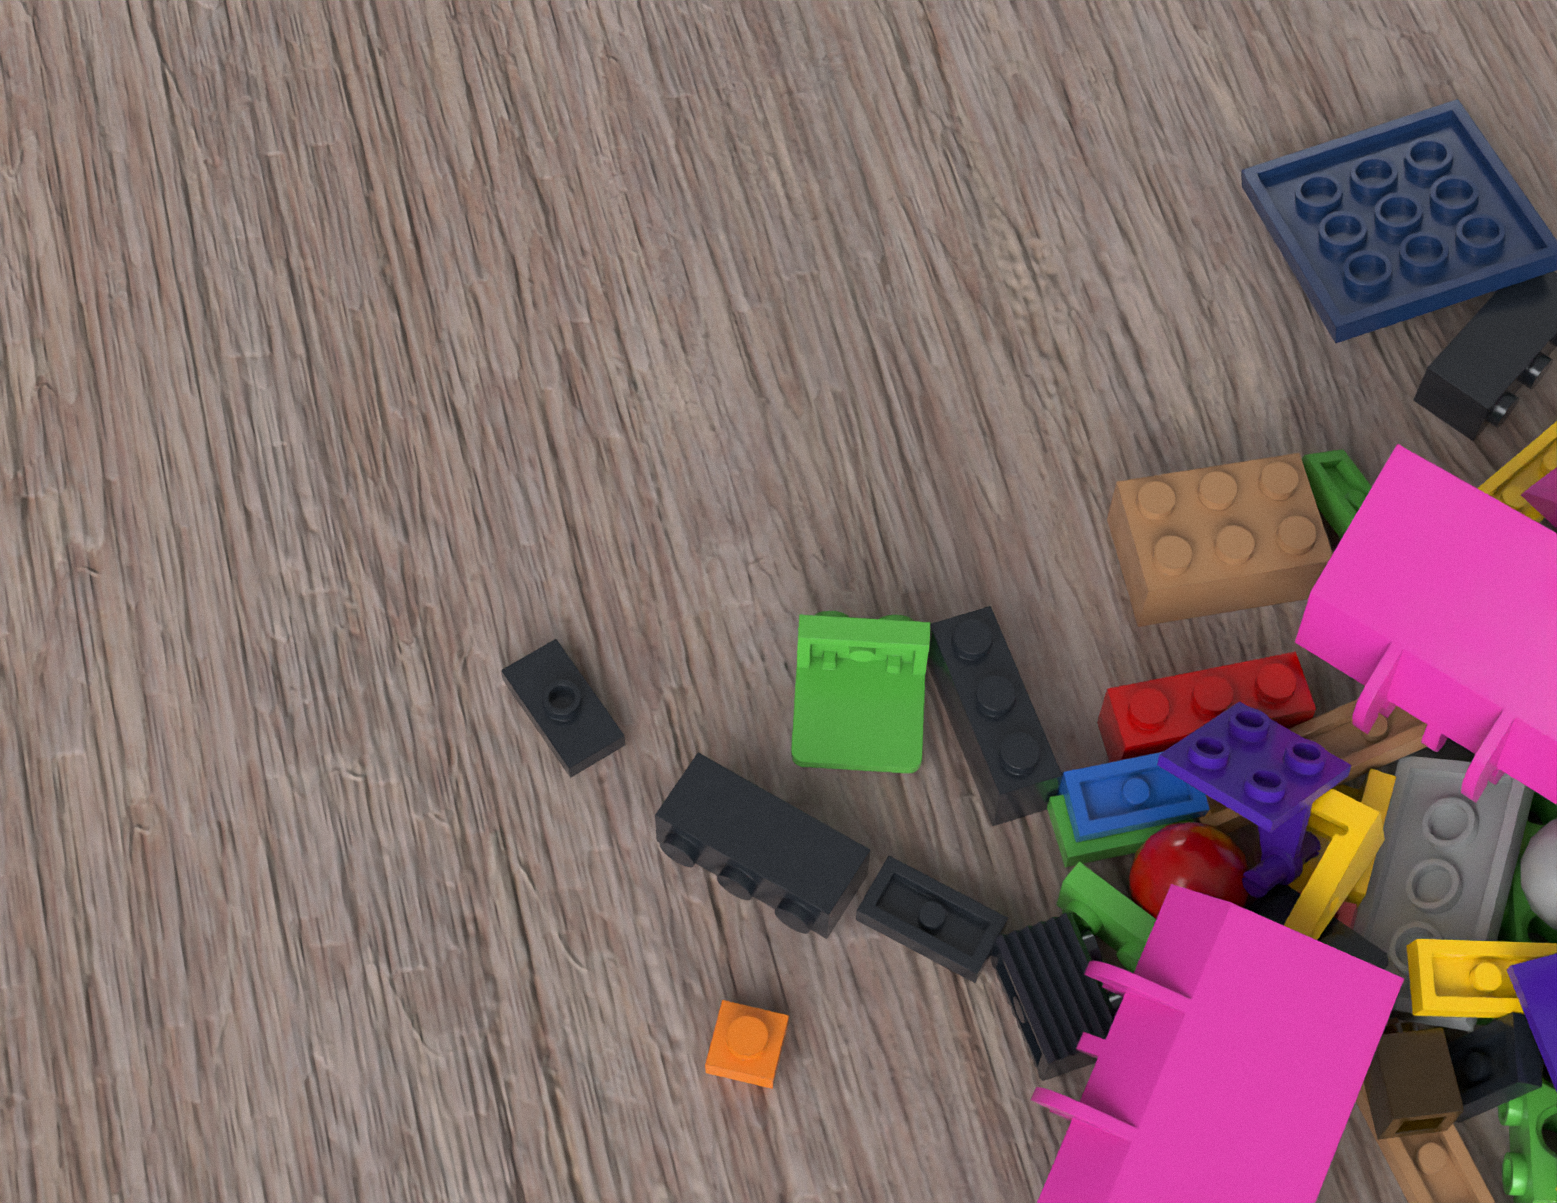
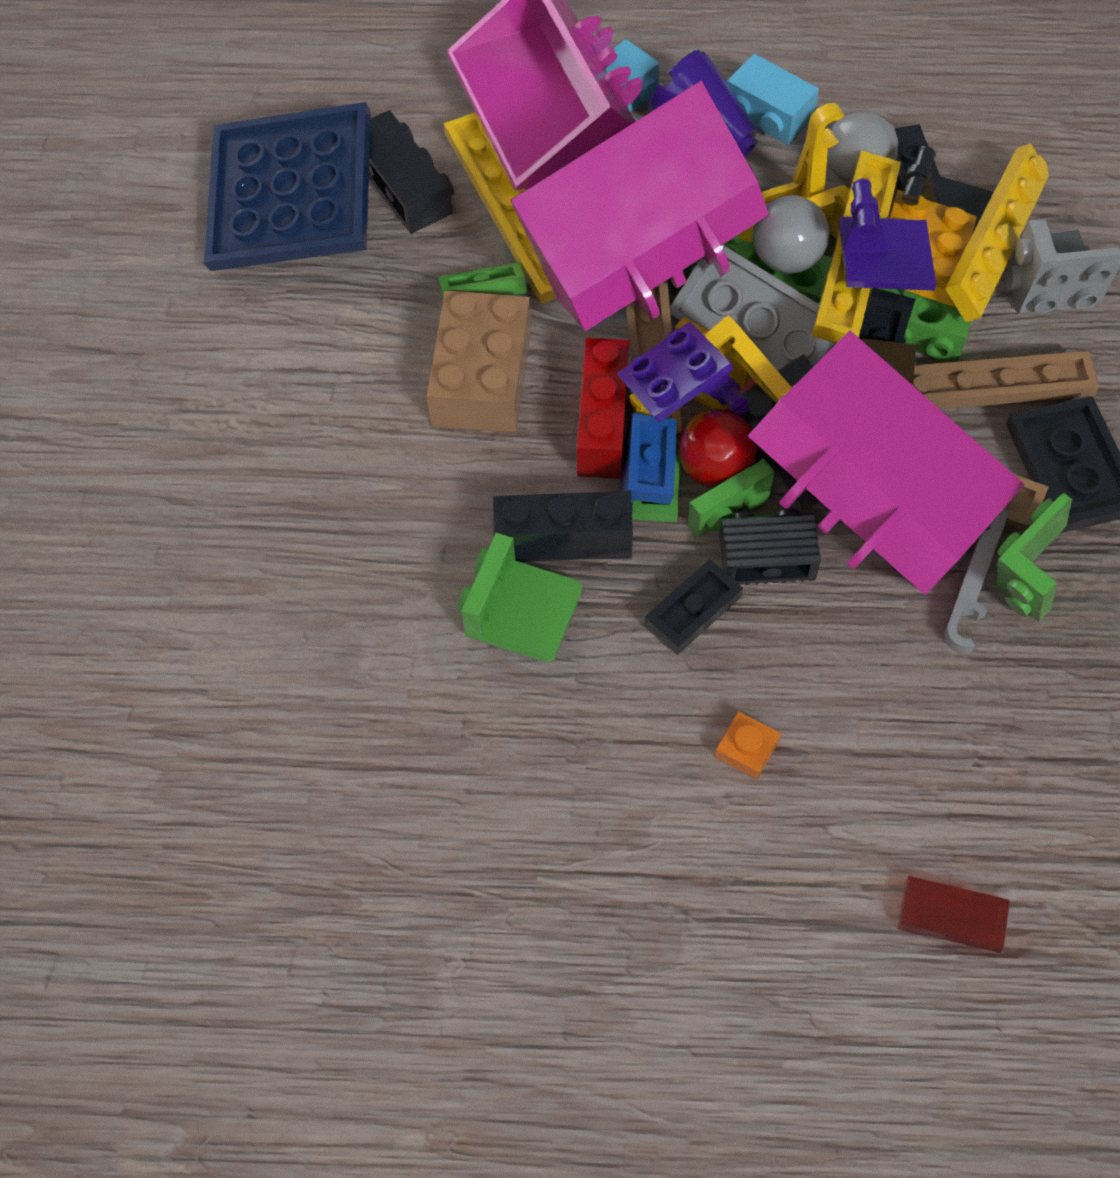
camera: 70 degrees left, 0 degrees up
black plate [501,639,626,778] -> none
black brick [655,752,871,939] -> none

